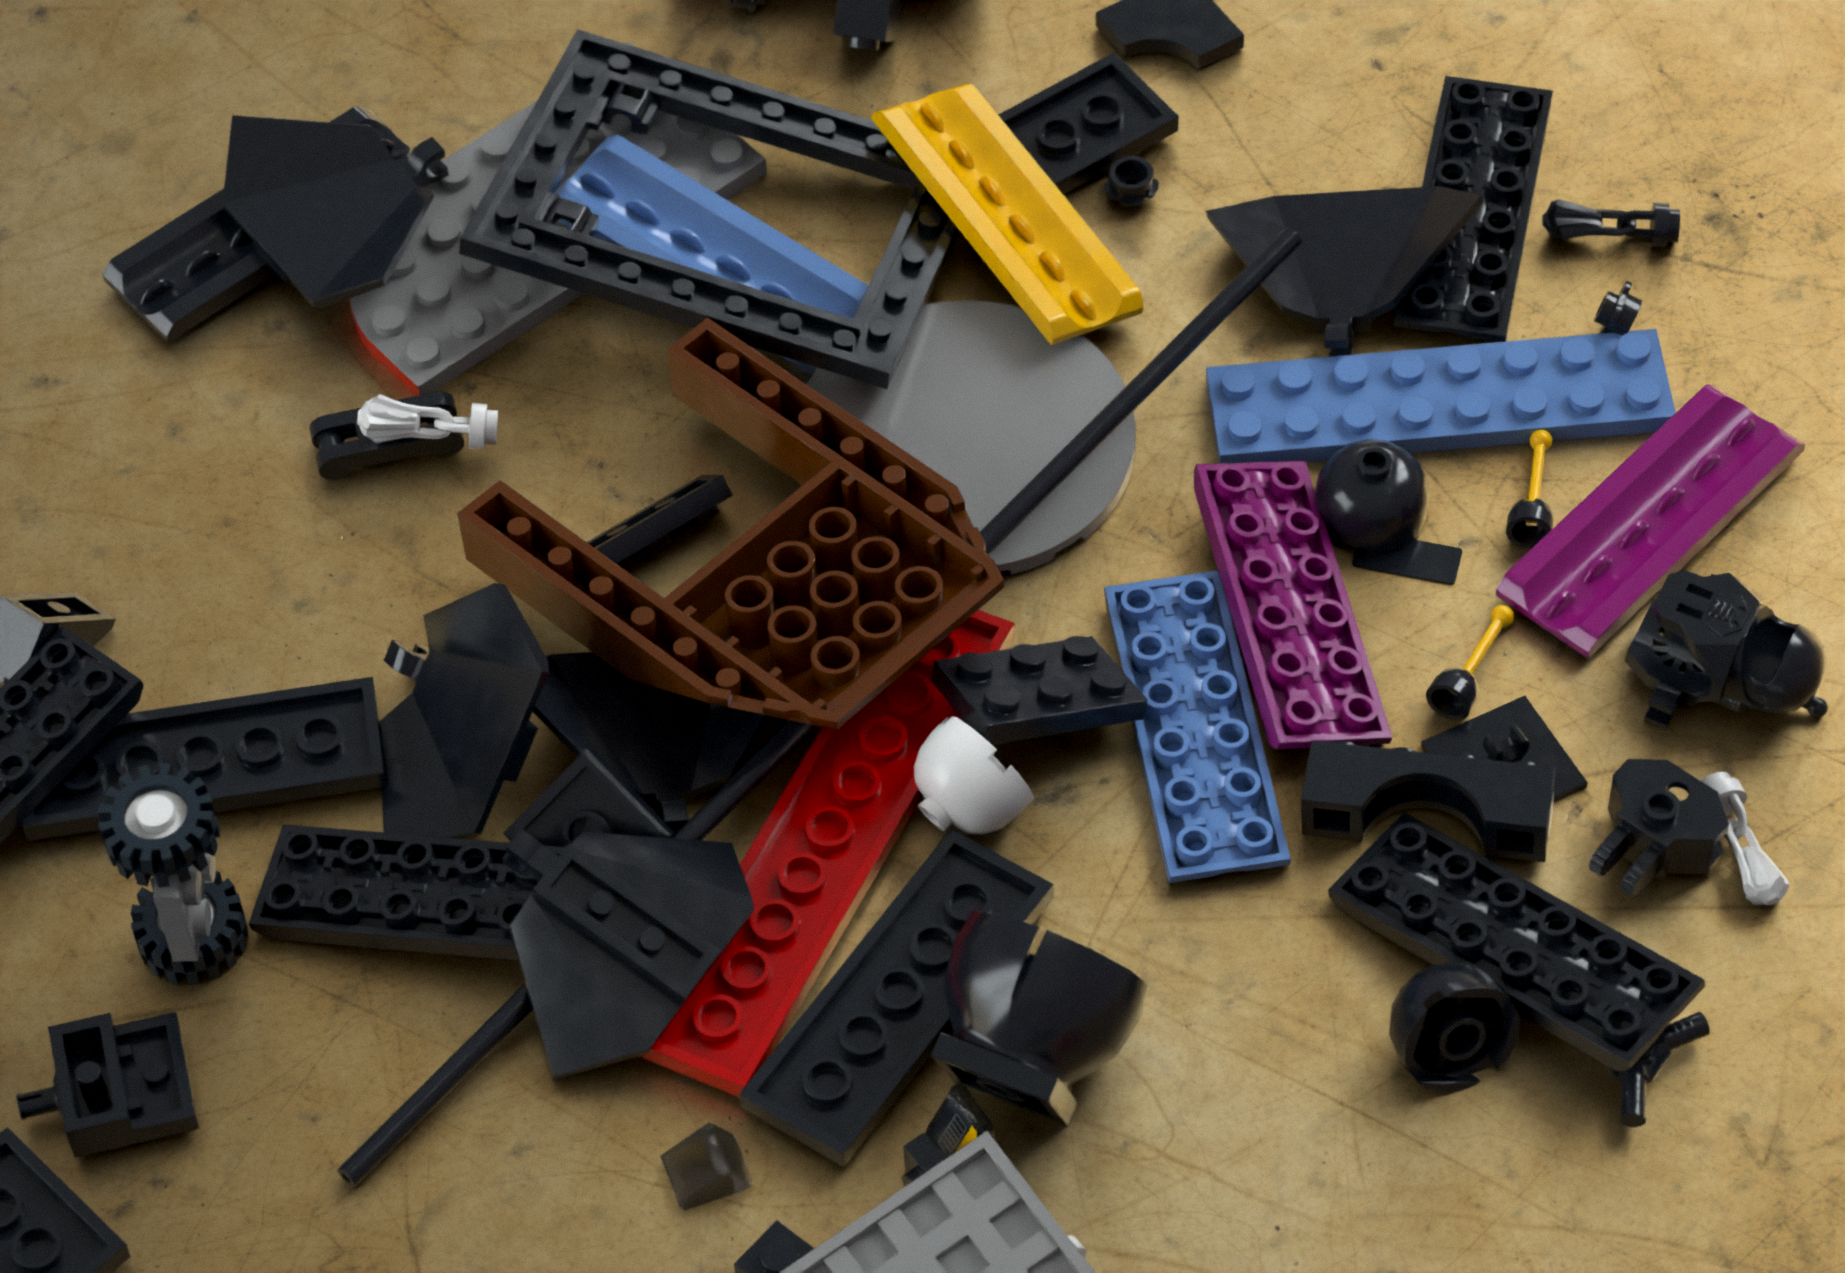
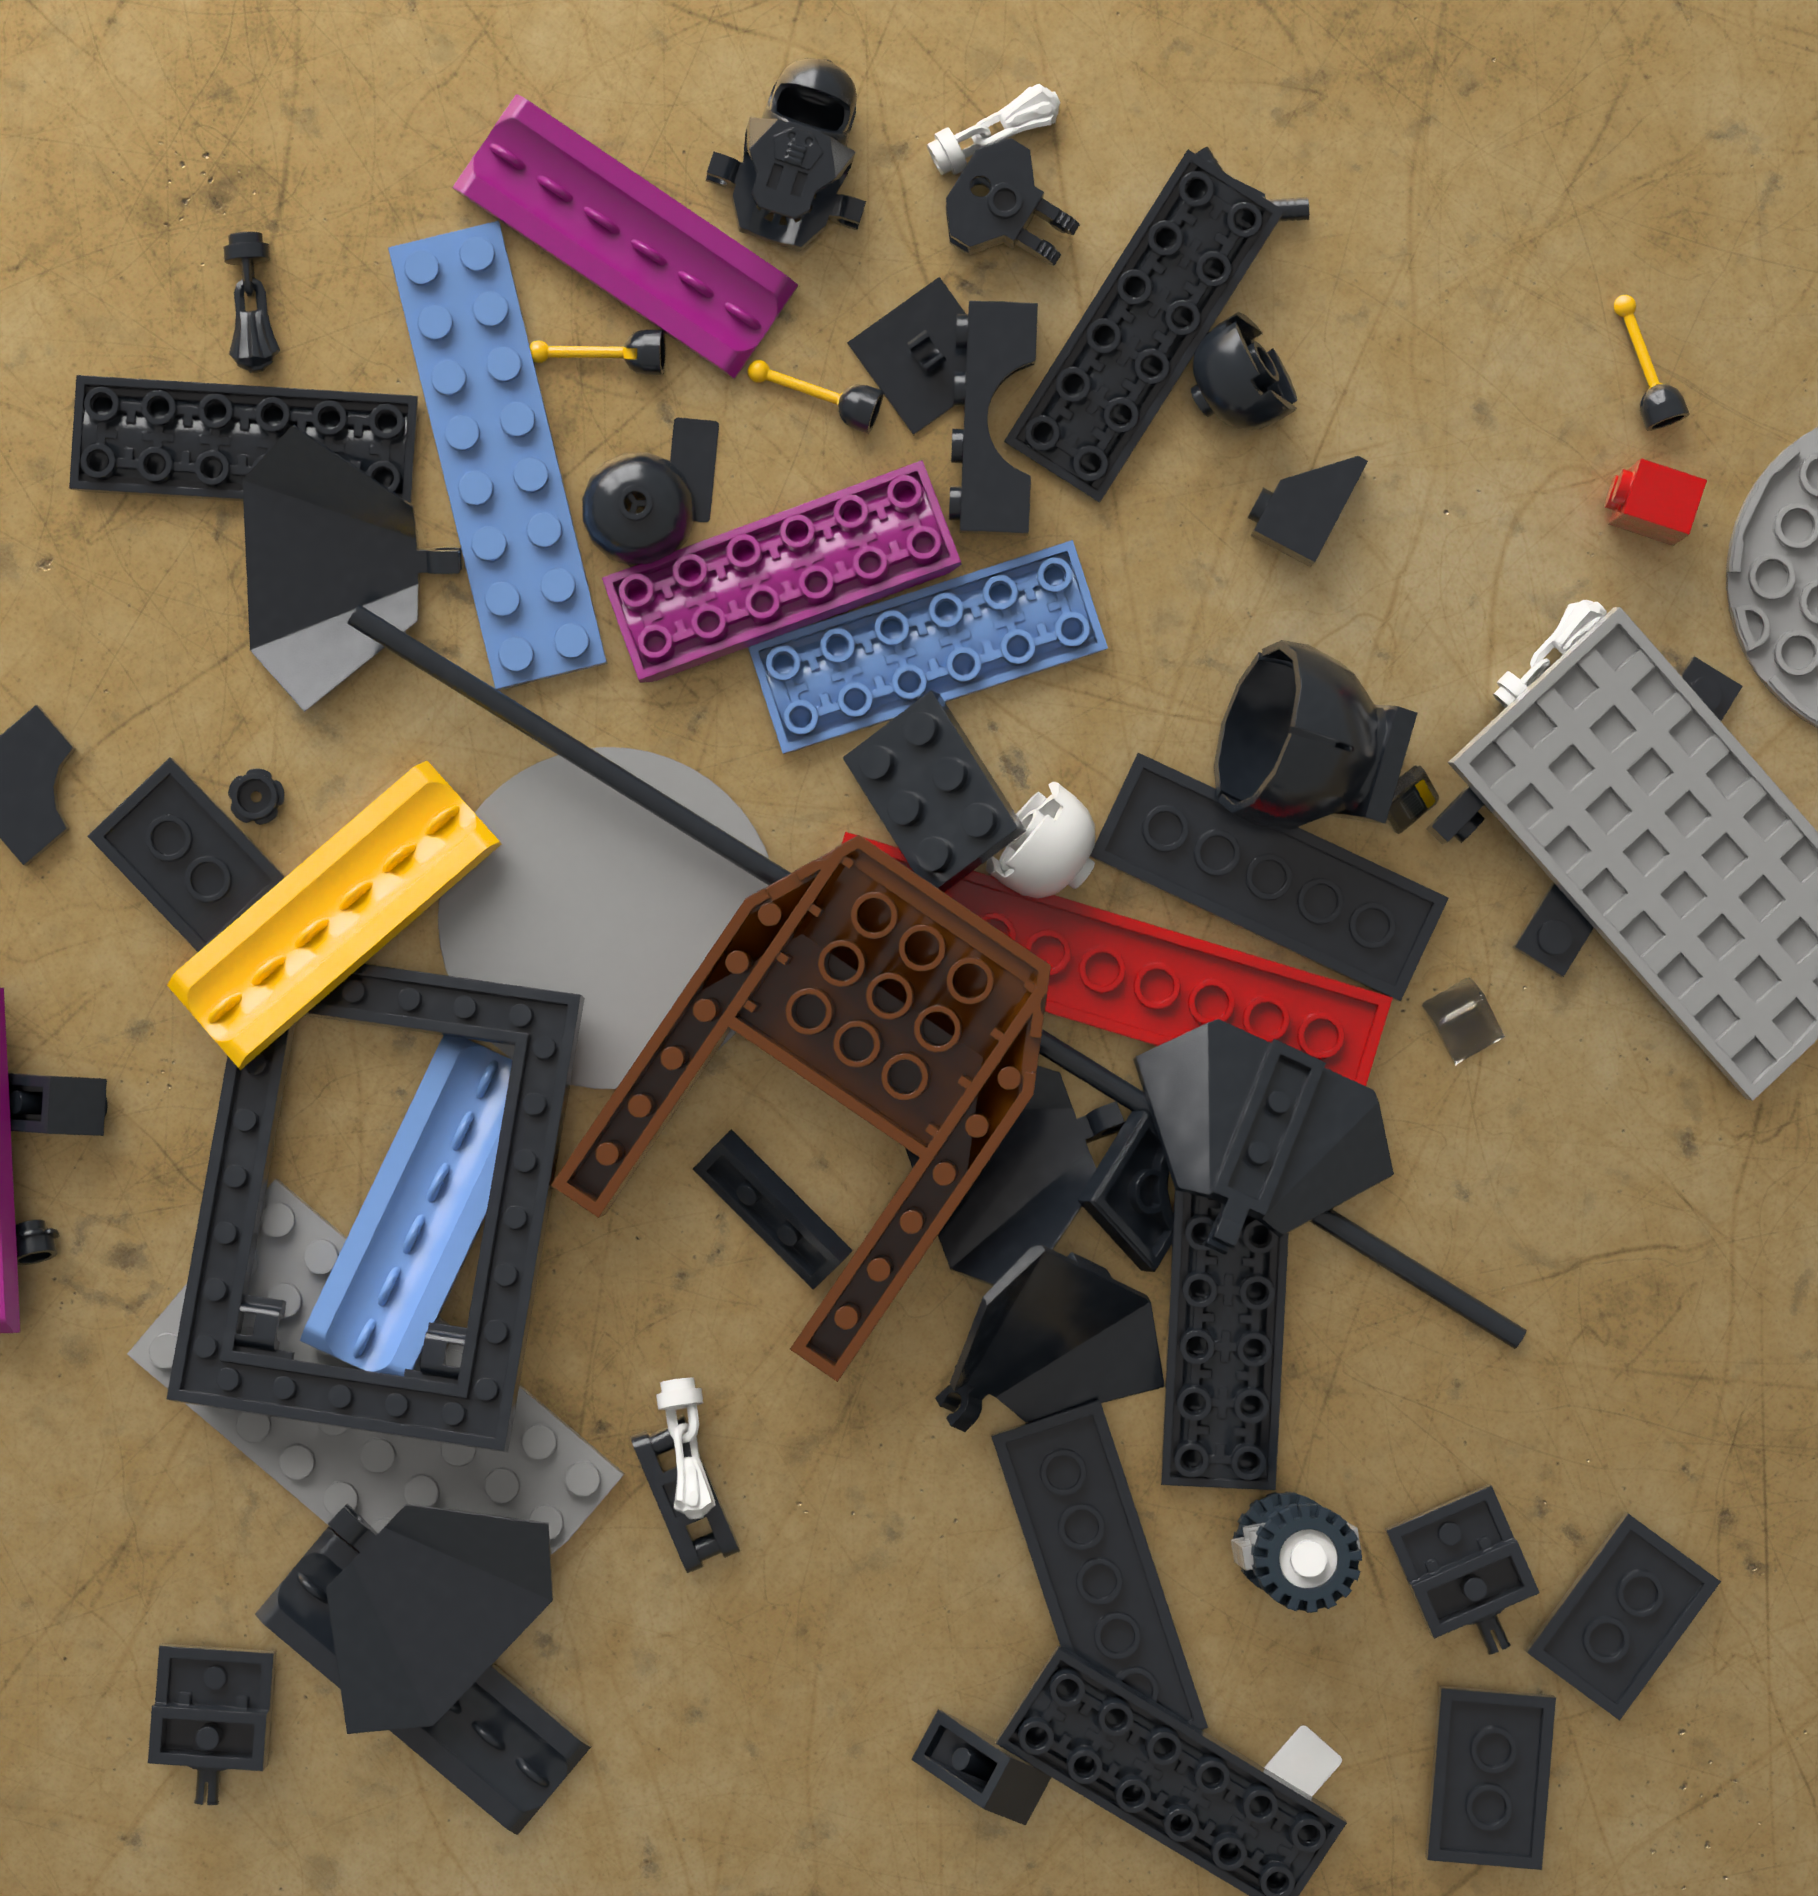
camera: 100 degrees left, 35 degrees up
black plate [1593,281,1642,336] -> none
none -> black plate [148,1643,276,1805]
none -> black slope [1248,456,1368,567]

